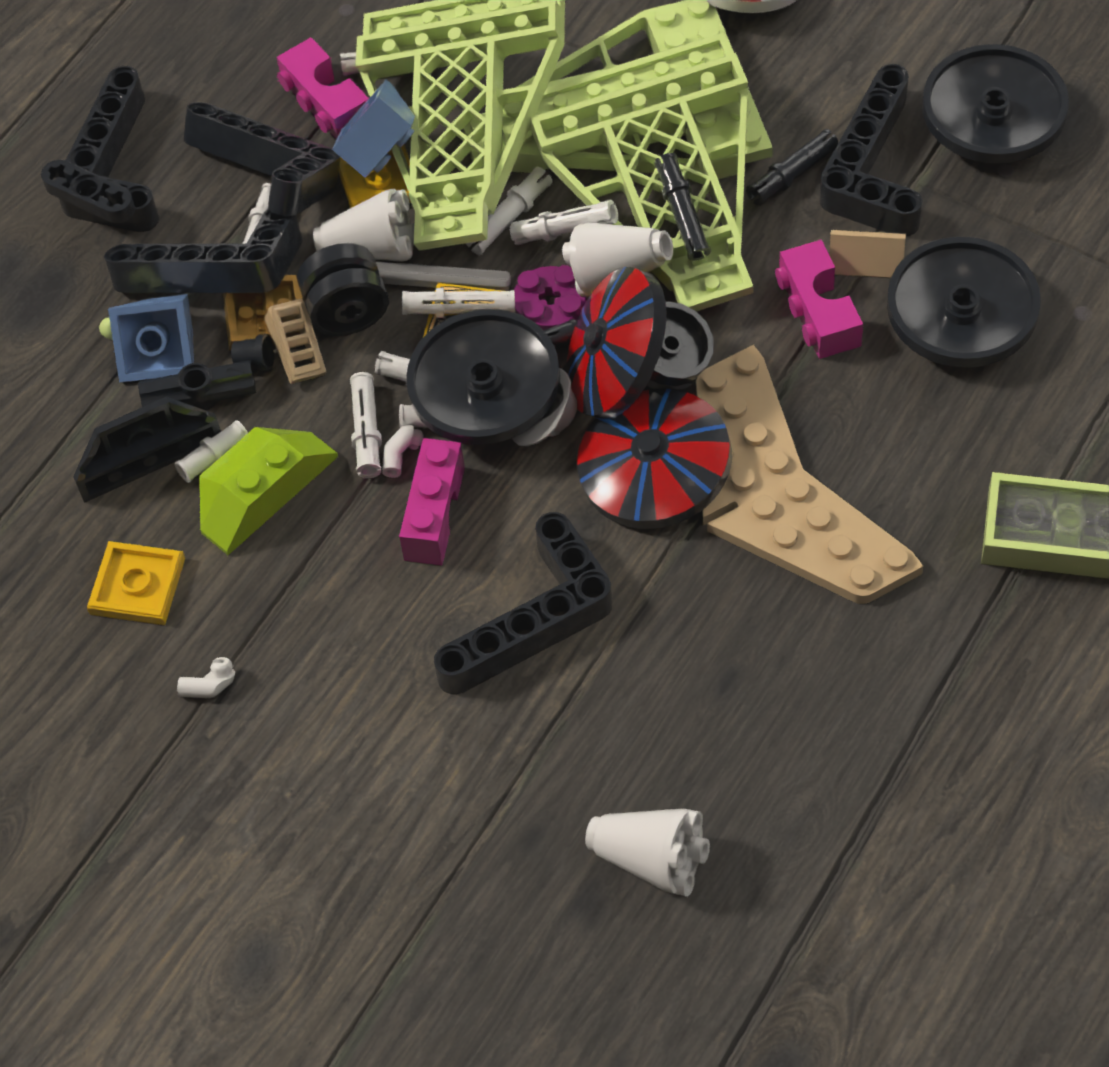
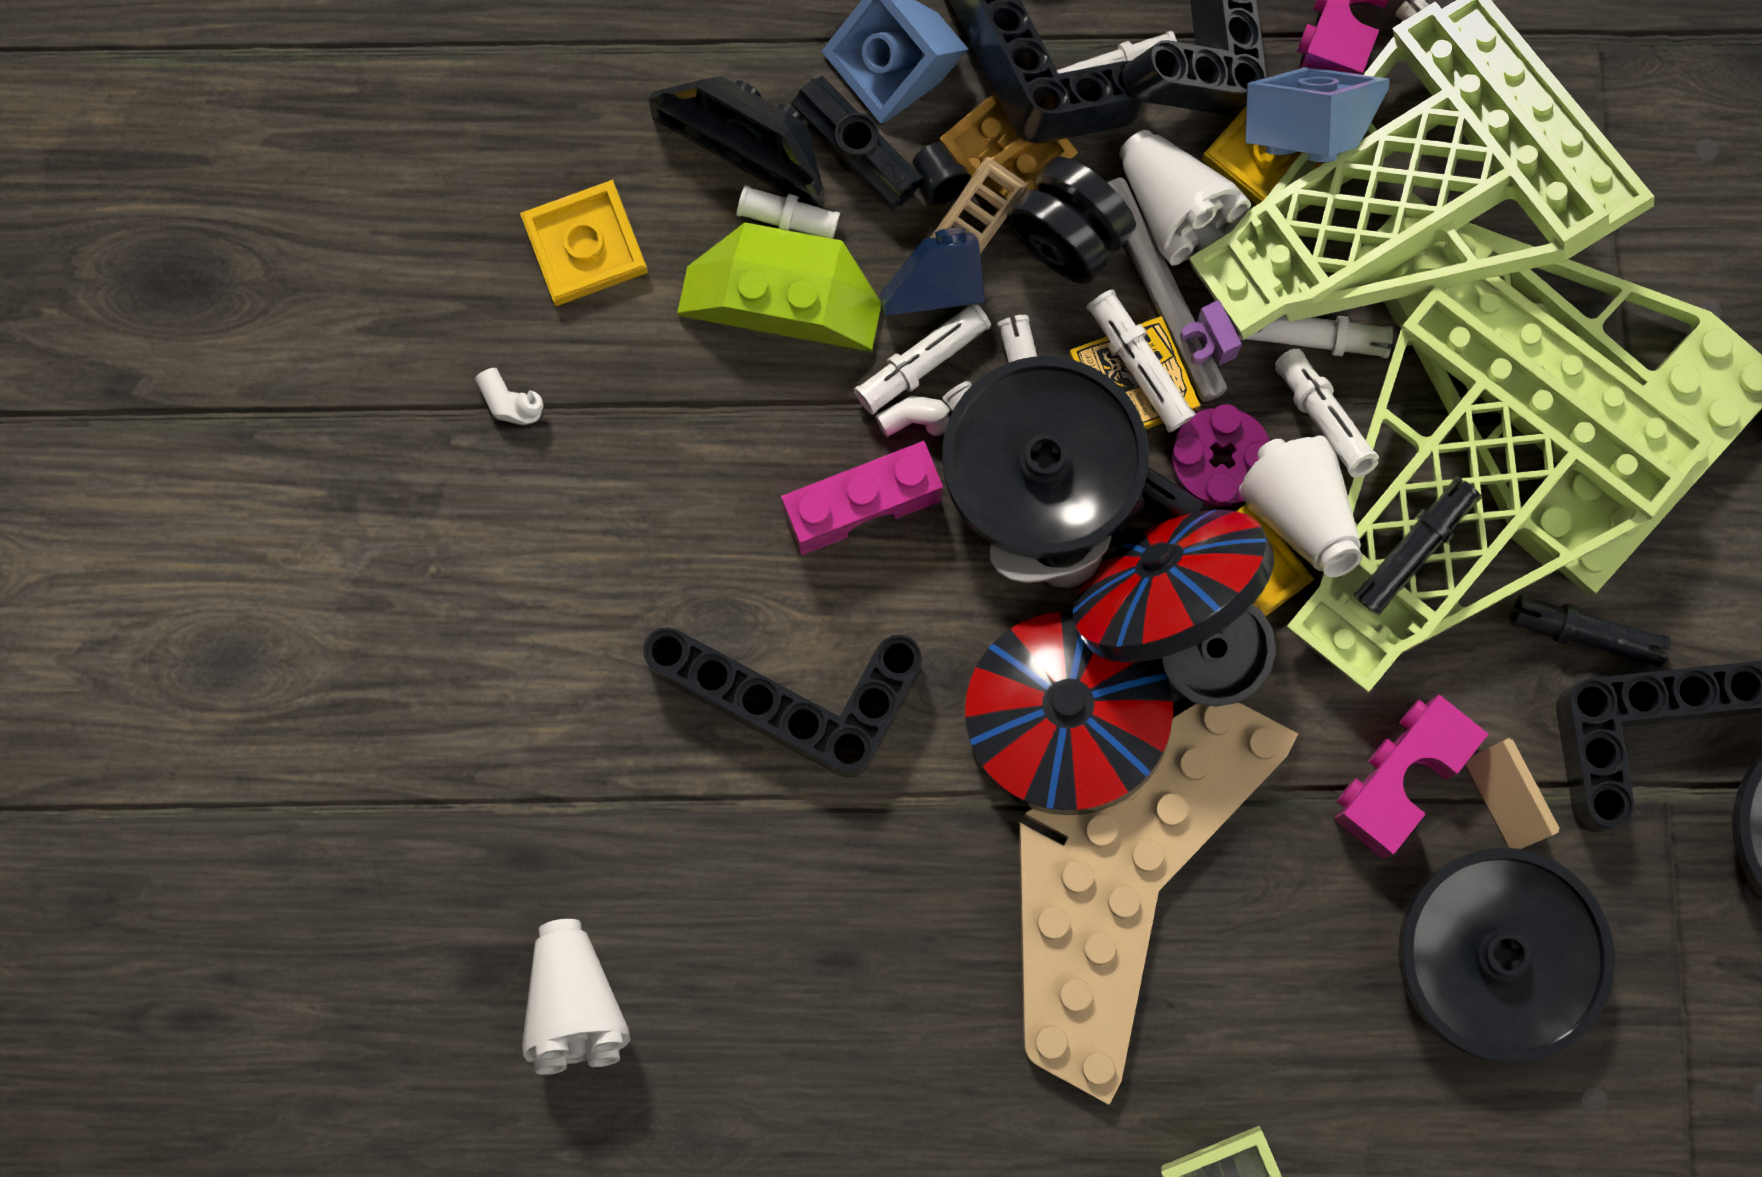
camera: 50 degrees right, 20 degrees up
none -> dark blue slope [880,228,985,316]
none -> medium lavender tile [1180,300,1242,366]

